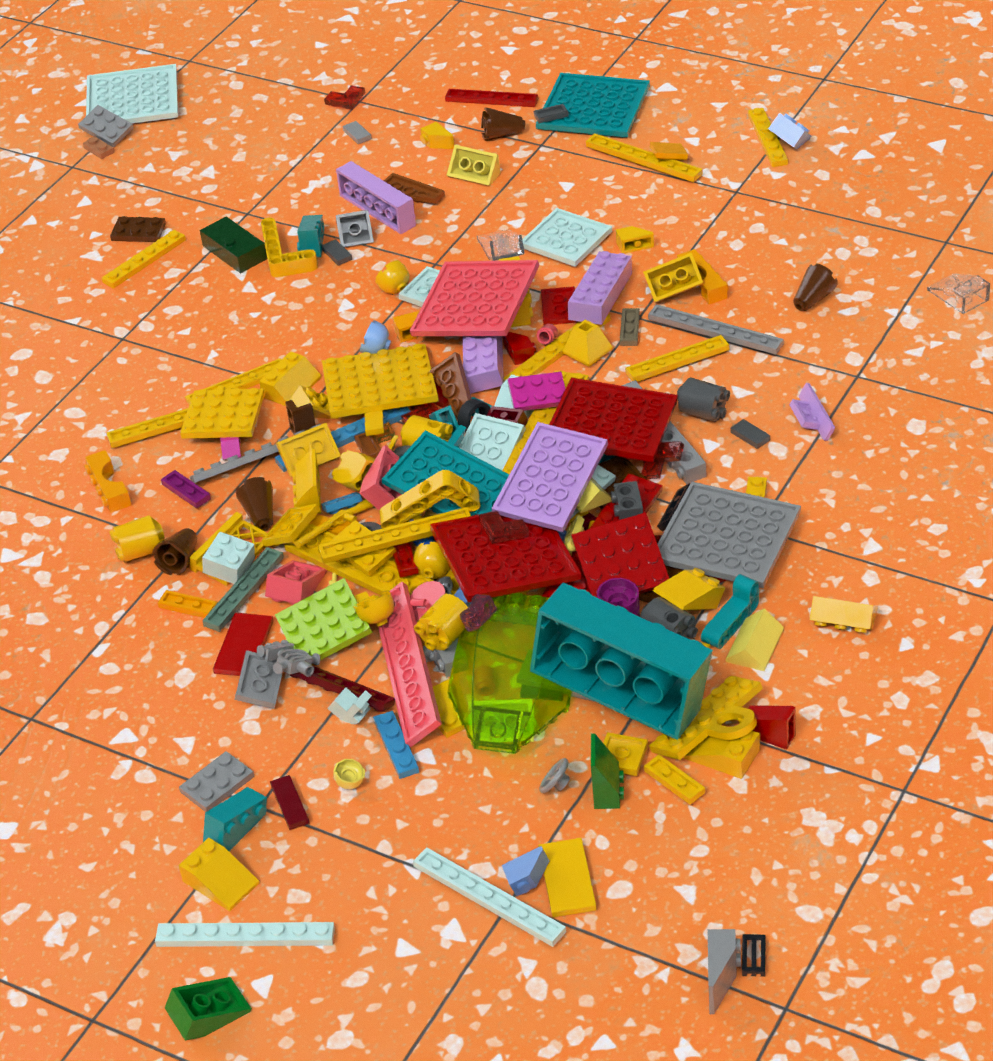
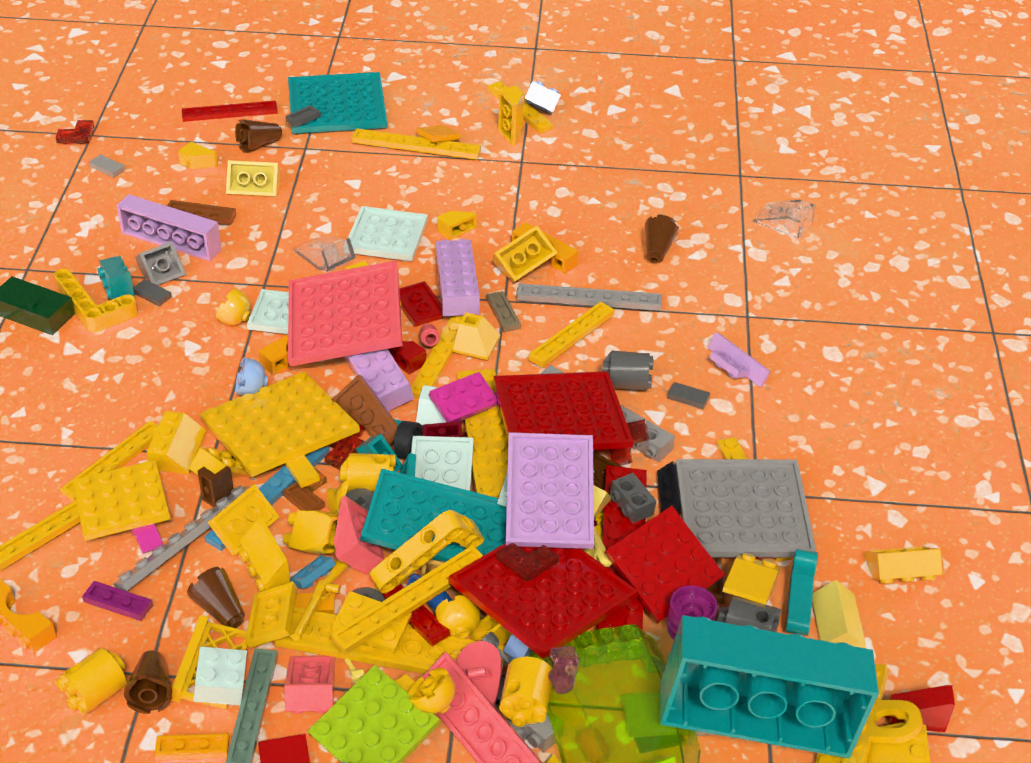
camera: 30 degrees left, 0 degrees up
none -> yellow slope [498,85,525,146]

